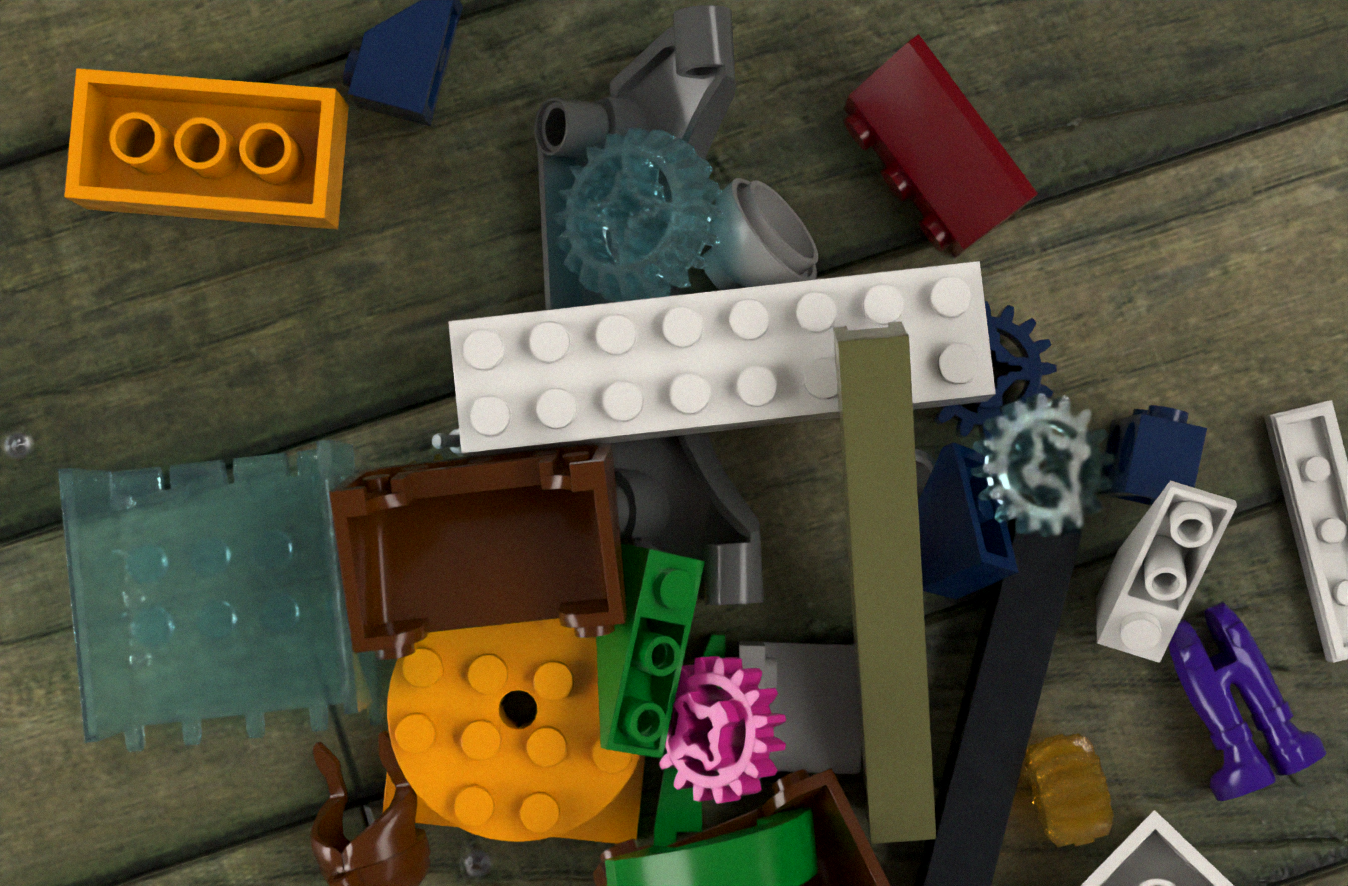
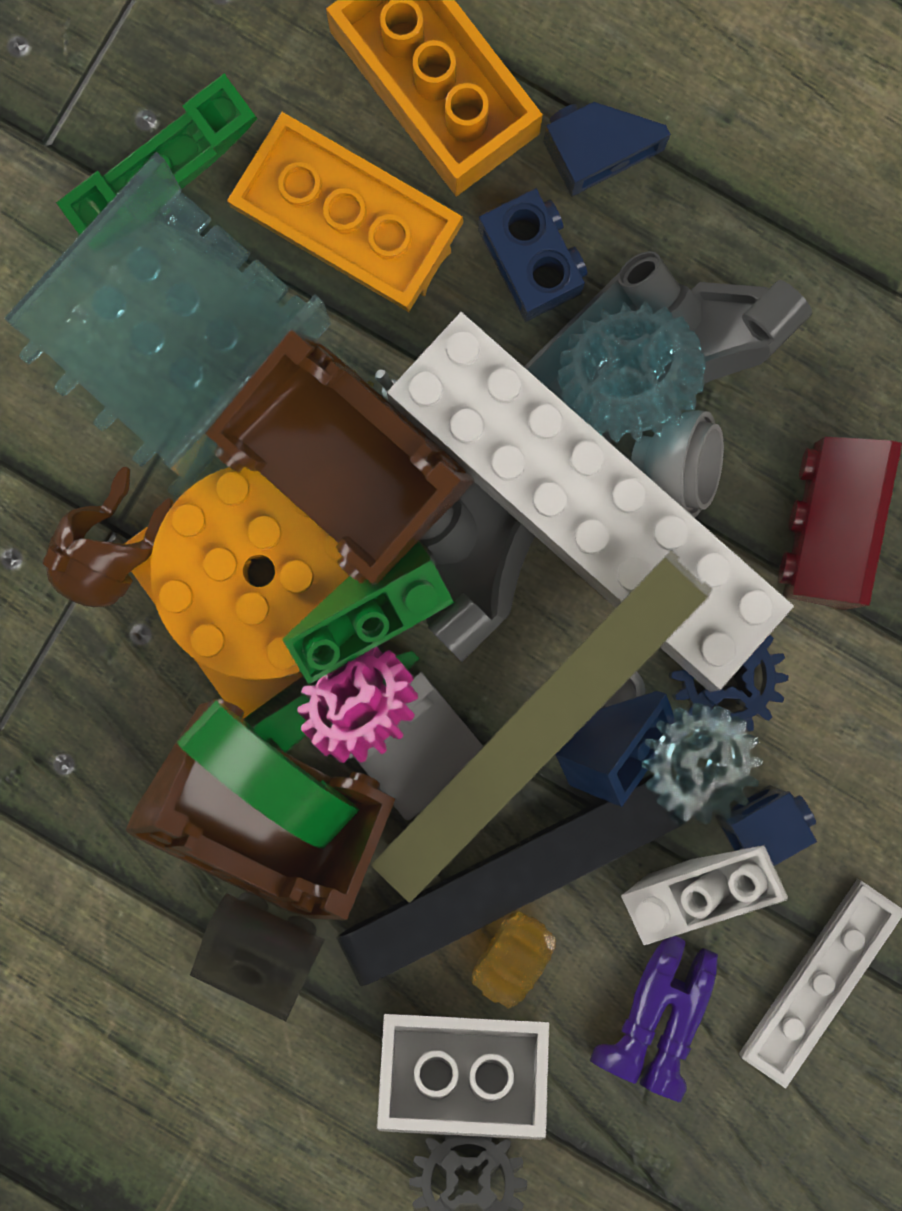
camera: 45 degrees right, 0 degrees up
none -> green slope [56,73,258,247]
none -> light orange piece [227,112,464,312]
none -> dark blue brick [478,188,588,322]

